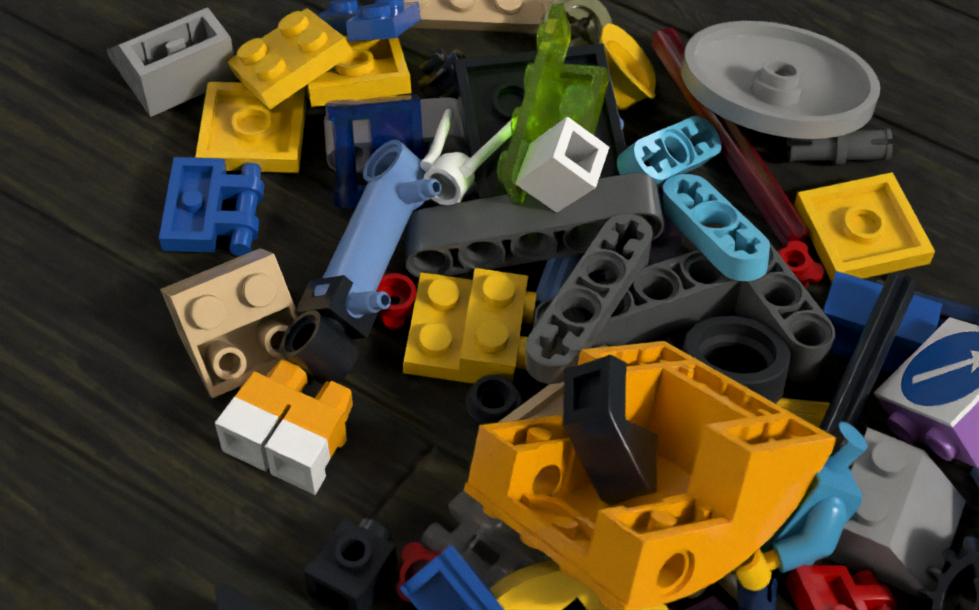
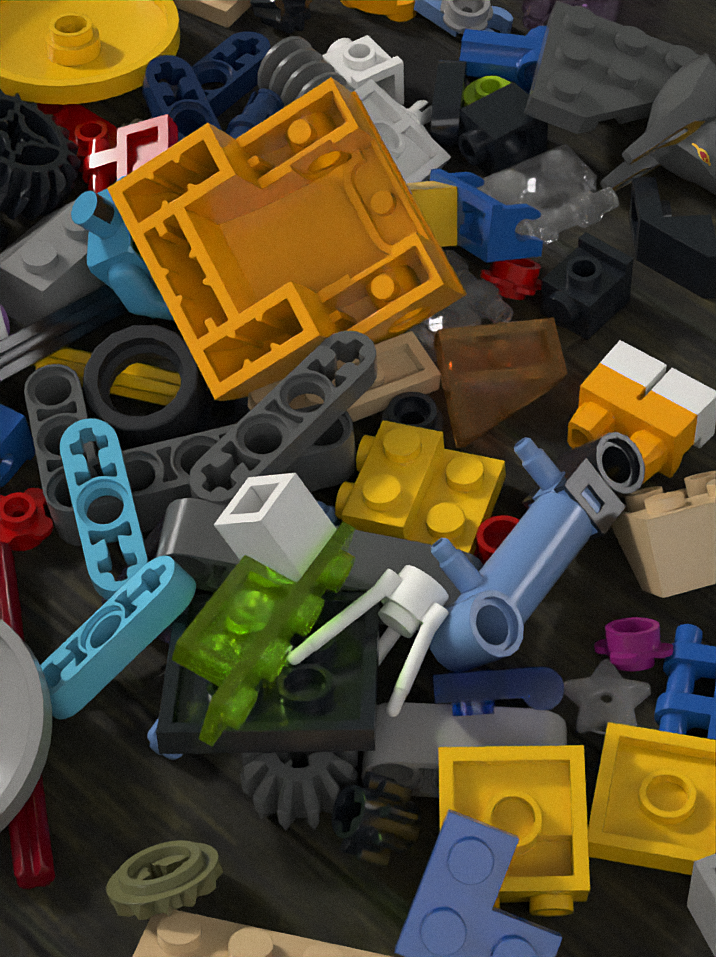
camera: 165 degrees left, 5 degrees down
yellow plate [227,8,353,109] -> none
black slope [563,354,657,504] -> none
yellow piece [599,23,656,111] -> none
none -> clear orange wing [432,317,567,448]
none -> clear plate [562,659,651,734]
none -> magenta plate [594,617,673,671]

